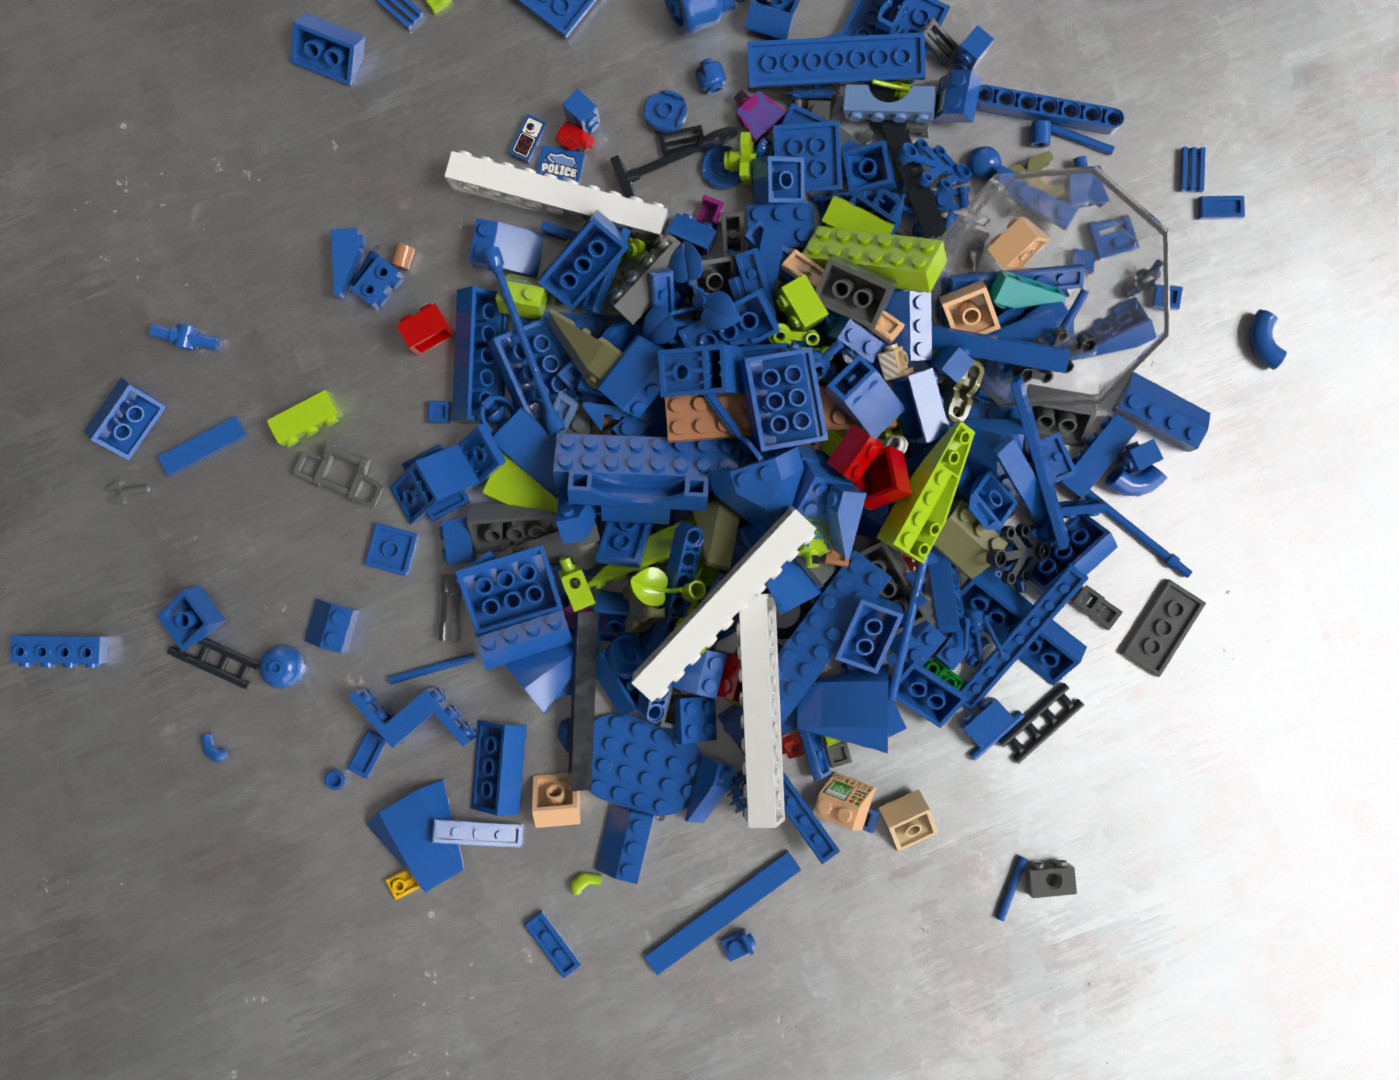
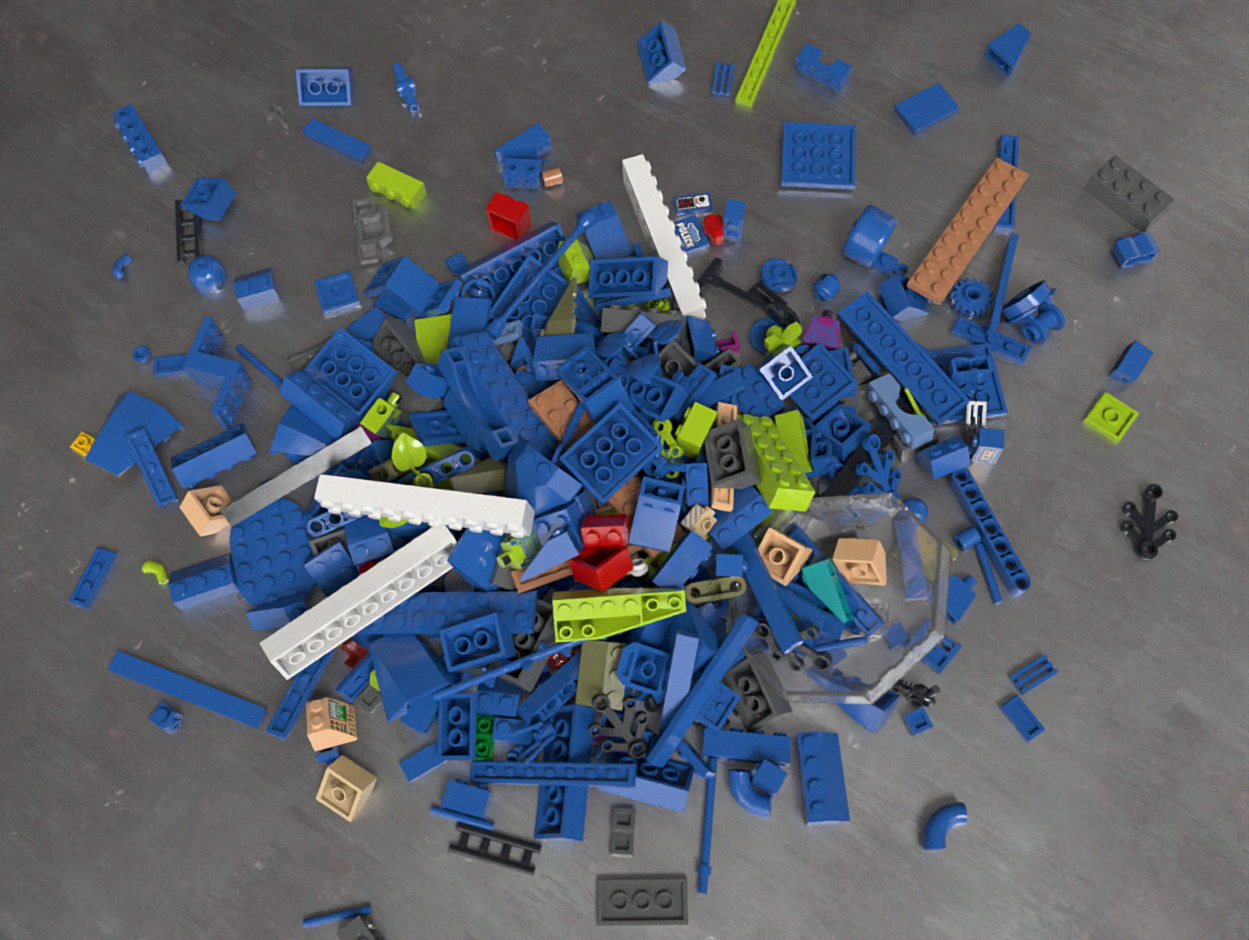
camera: 55 degrees right, 20 degrees down
none -> blue tile [399,741,448,783]

